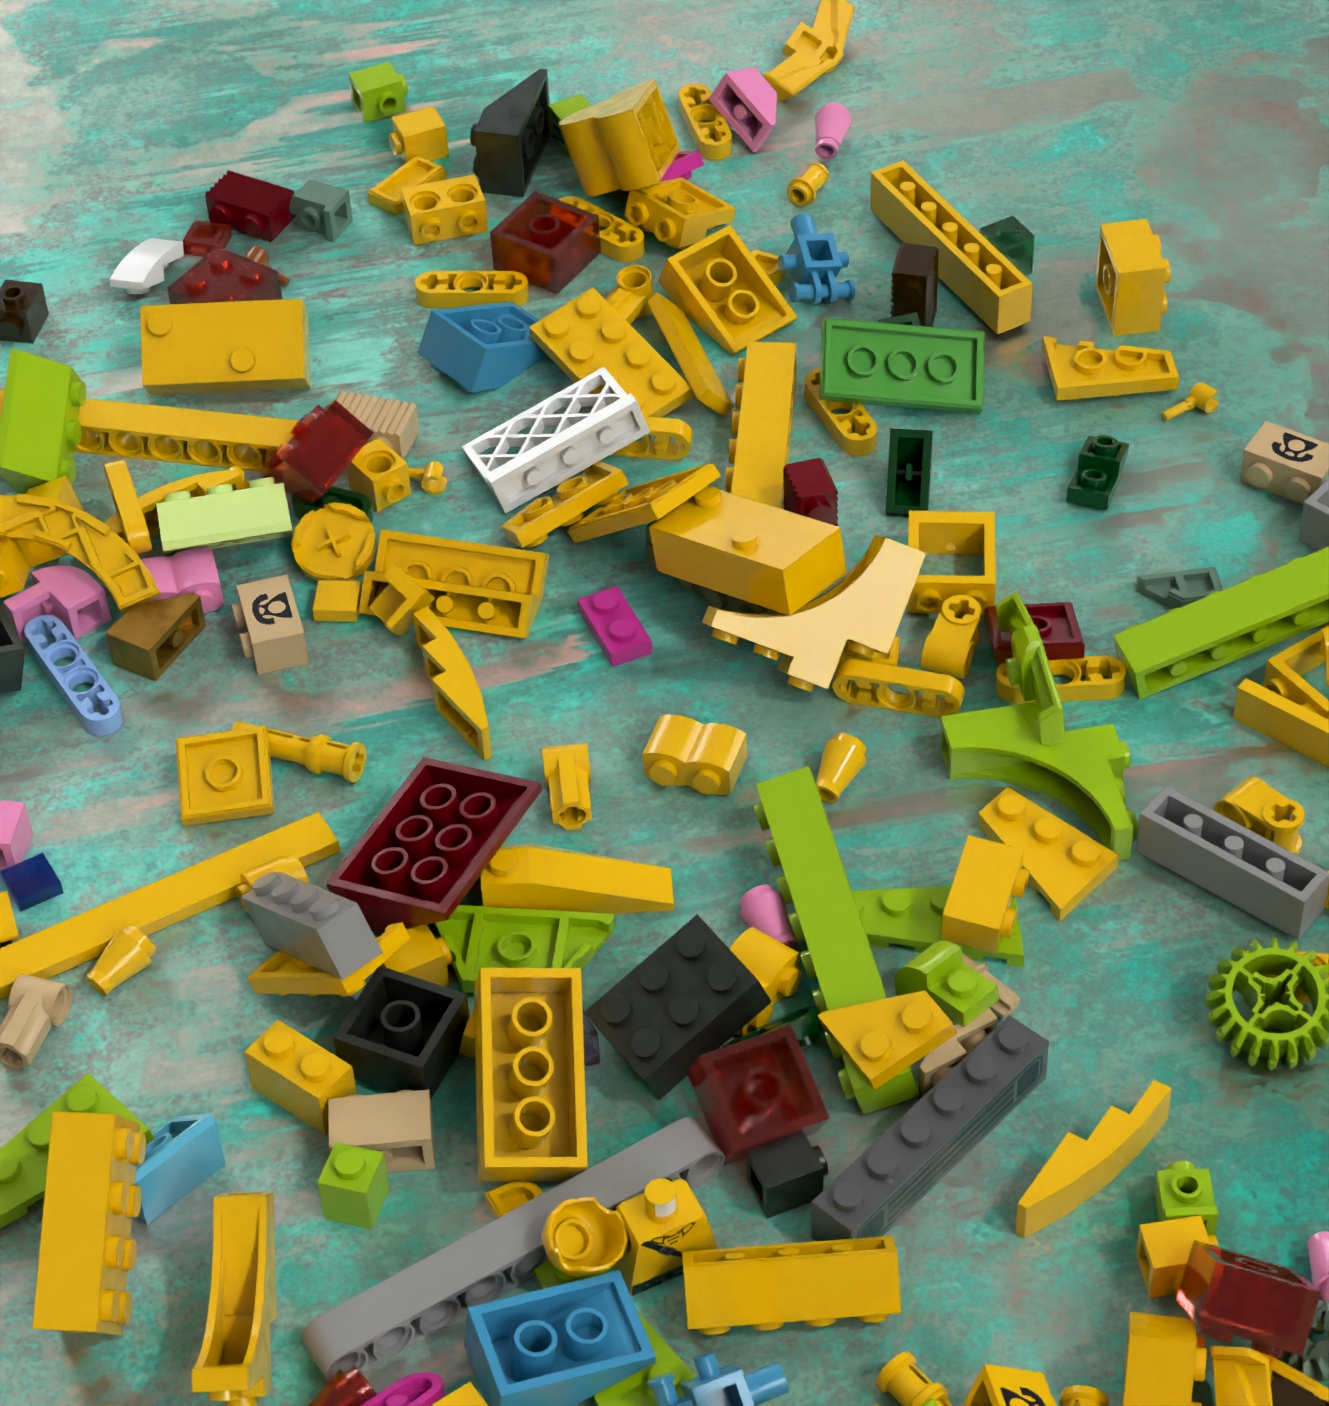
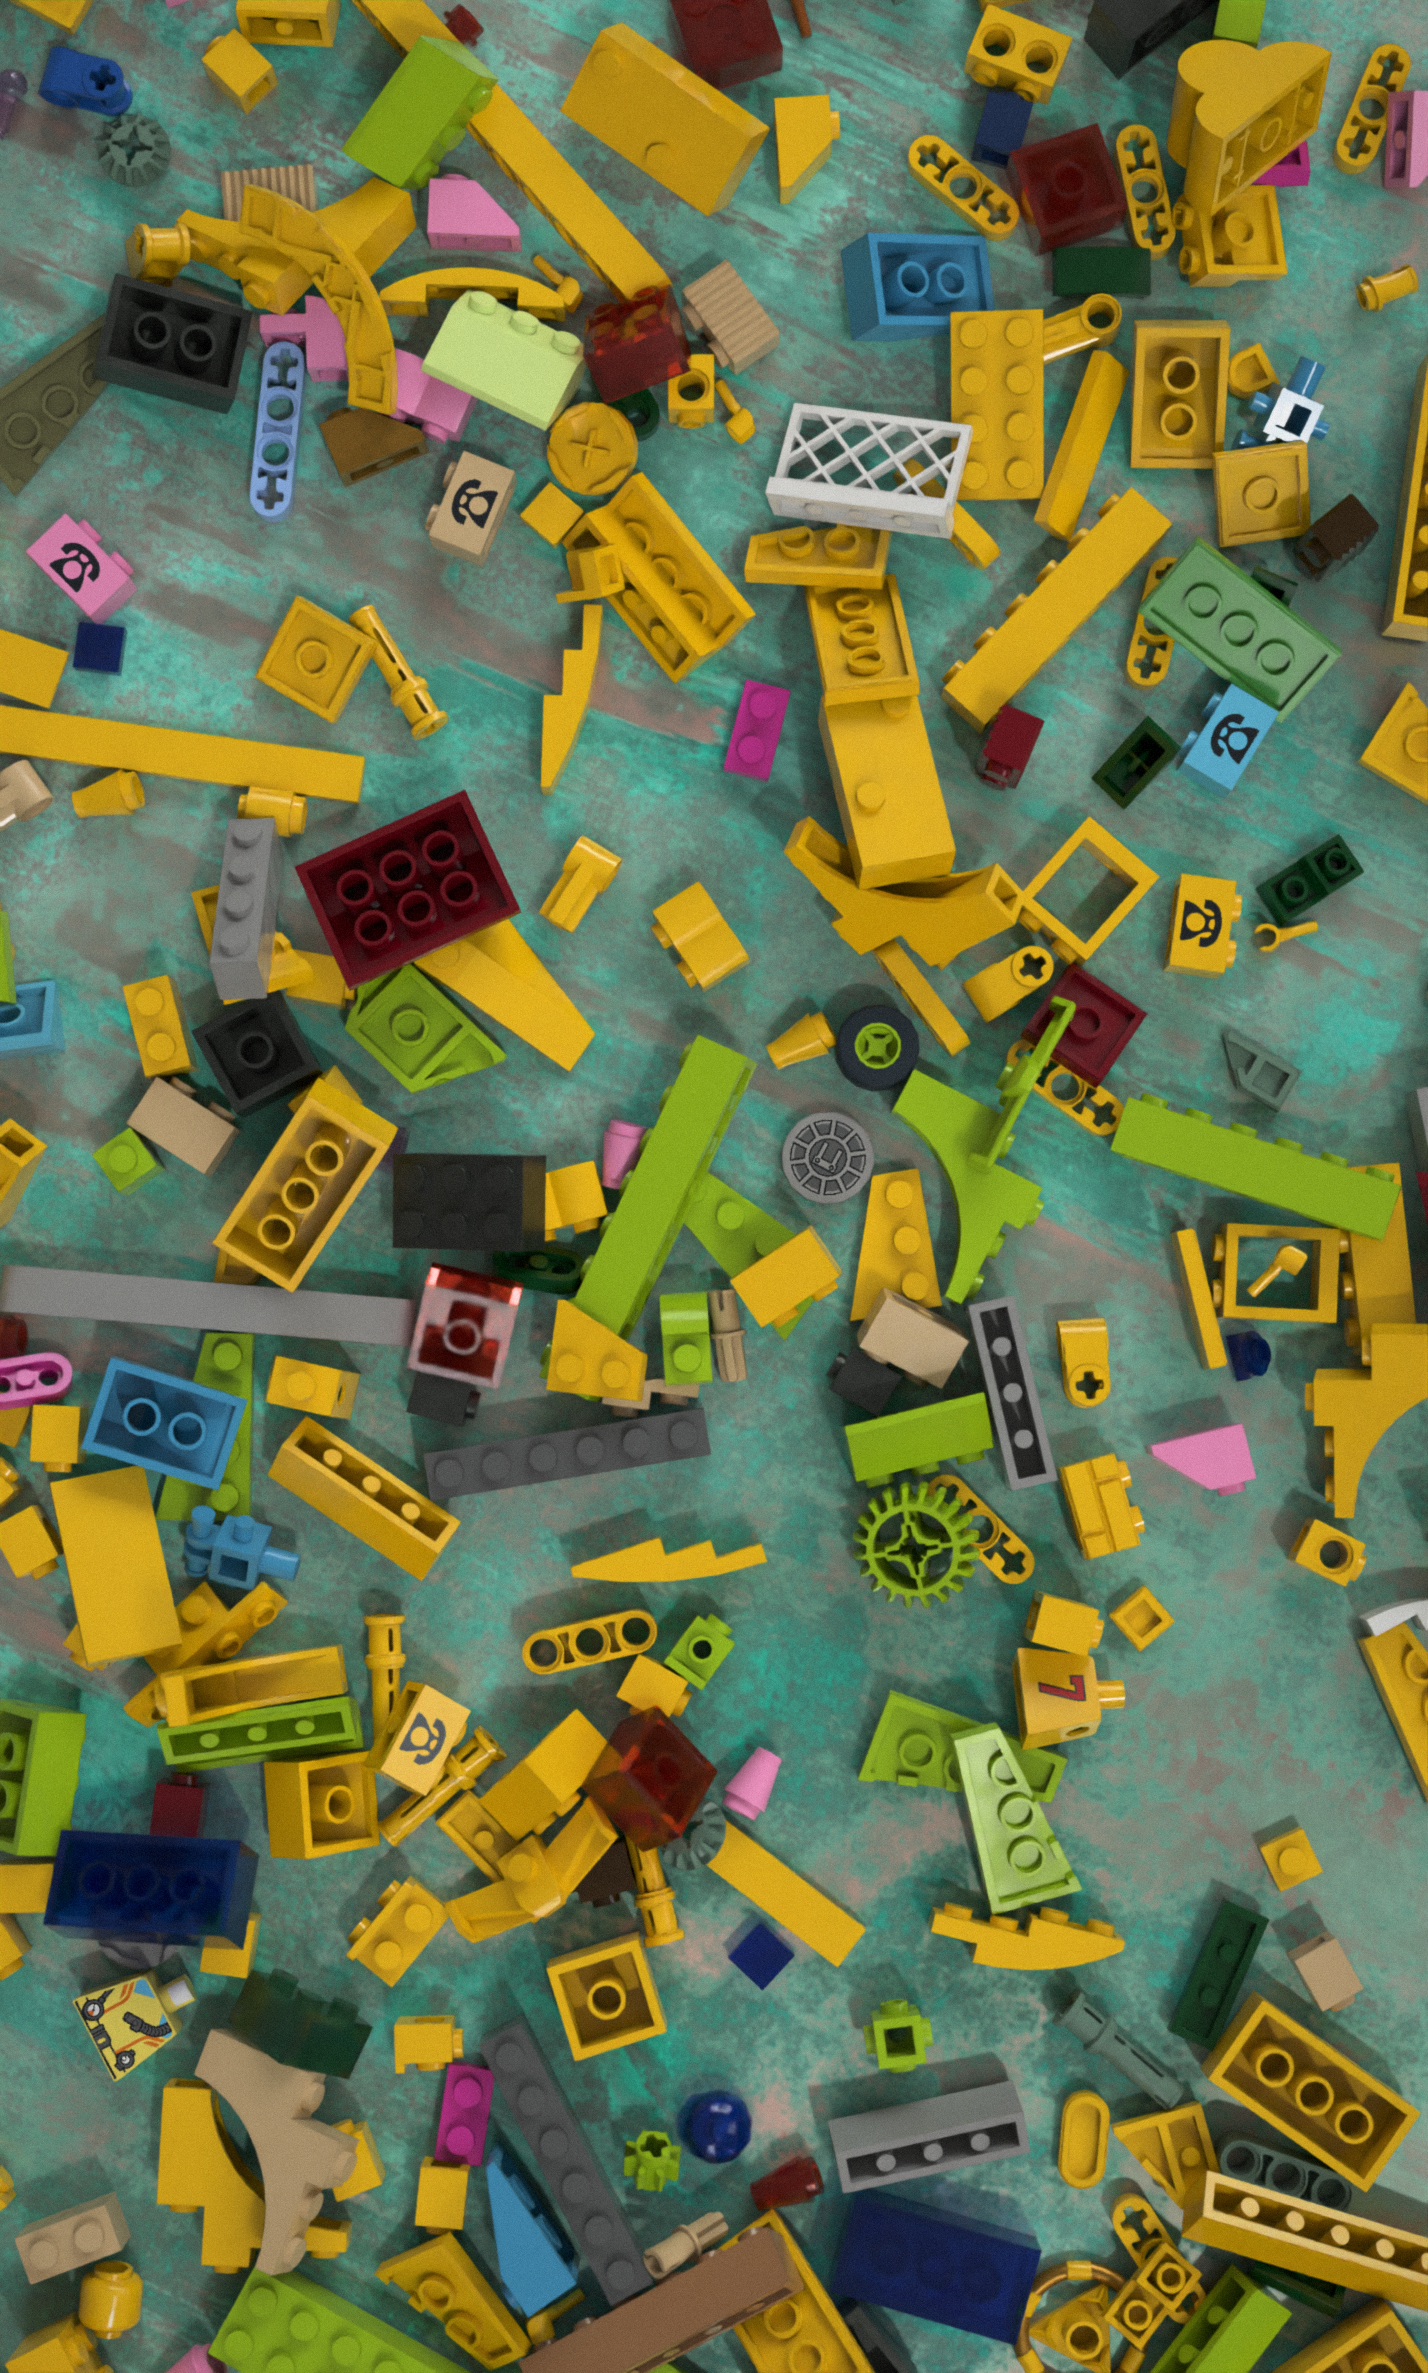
camera: 35 degrees right, 40 degrees up
yellow beam [103,459,152,554] -> none
yellow hair [541,1197,629,1278] -> none
none -> bright pink slope [427,174,522,252]
none -> yellow beam [522,1608,657,1675]
none -> yellow slope [773,95,840,204]
none -> tile [781,1111,874,1205]
none -> pearl dark grey brick [825,1348,902,1417]
none -> black wheel [835,1005,920,1091]
none -> lime slope [841,1392,994,1488]
none -> tan brick [856,1286,969,1389]
none -> dark blue brick [971,91,1033,172]
none -> dark green slope [1052,246,1151,299]
none -> yellow brick [1163,873,1242,979]
none -> medium azure brick [1177,683,1279,799]
none -> yellow tile [1212,440,1311,547]
none -> yellow hand [1254,920,1318,953]

